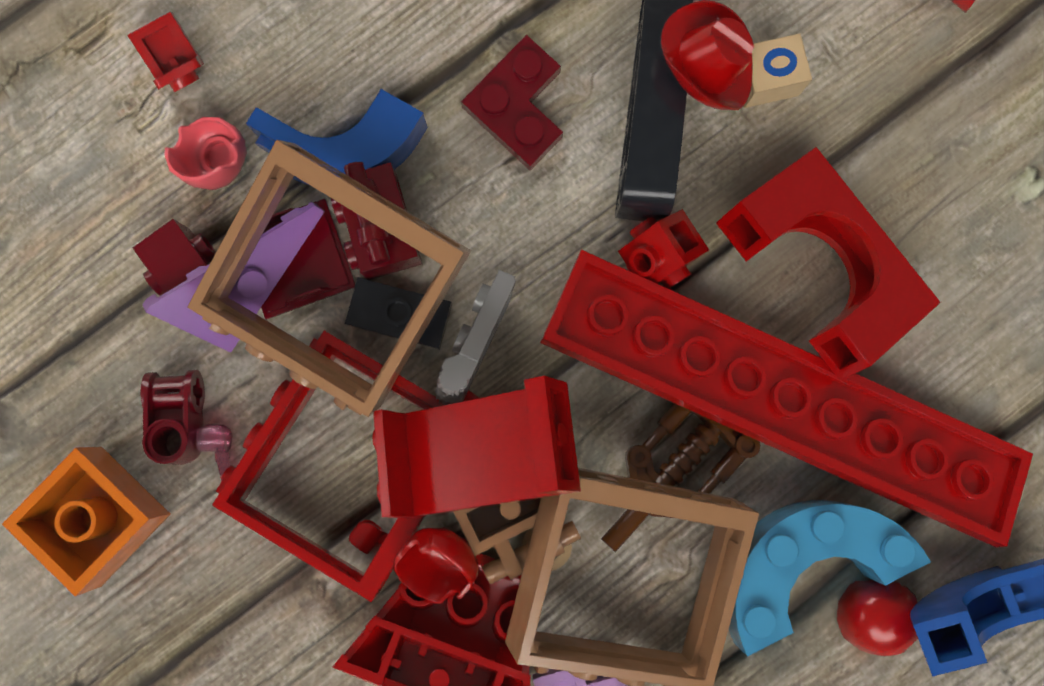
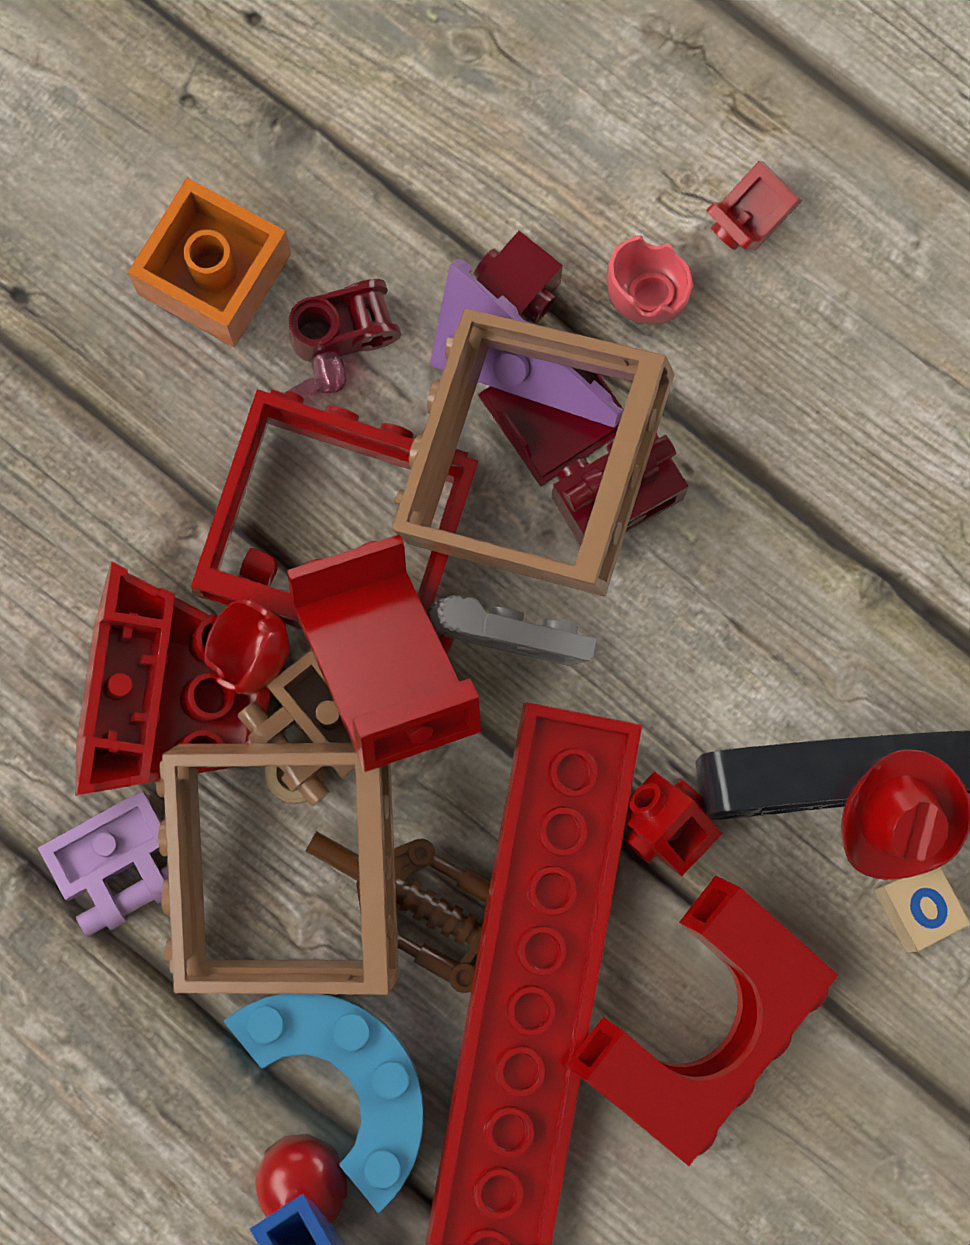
camera: 75 degrees right, 5 degrees down
blue arch [246,89,428,186] -> none
black plate [345,277,452,350] -> none
dark red plate [461,34,563,171] -> none

